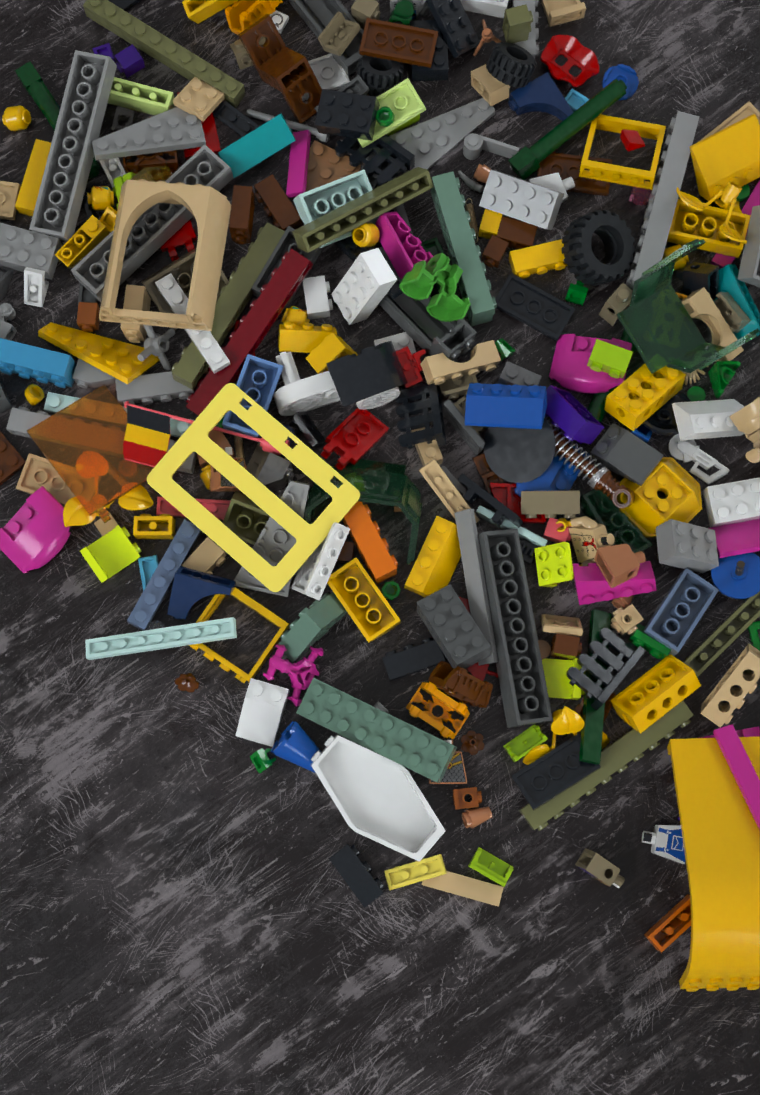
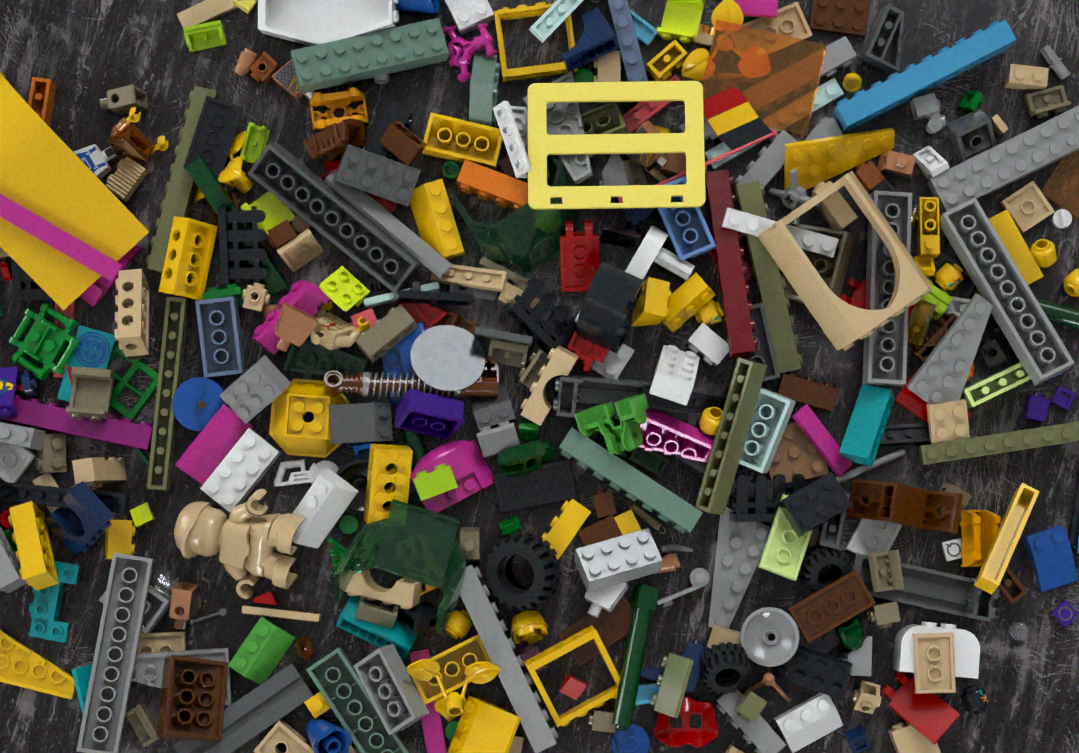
camera: 140 degrees right, 5 degrees up
reddish brown window [229,185,255,245] -> none
green tile [375,107,394,127] -> none
reddish brown plant [461,730,484,755] -> none
blue slope [464,383,547,429] -> none
none -> tan brick [105,156,148,203]
none -> clear orange torso [108,107,168,161]
none -> reddish brown brick [379,121,427,165]
none -> light grey slope [476,420,520,458]
none -> dark tan hinge [479,257,528,291]
none -> dark green piece [497,439,556,476]
none -> yellow cone [510,610,548,644]
none -> green tile [575,69,594,83]
none -> dark tan brick [588,709,616,733]
none -> olive slope [650,652,694,719]
none -> light grey dish [740,607,800,667]
none -> nougat torso [877,151,916,182]
none -> yellow head [1030,239,1057,268]

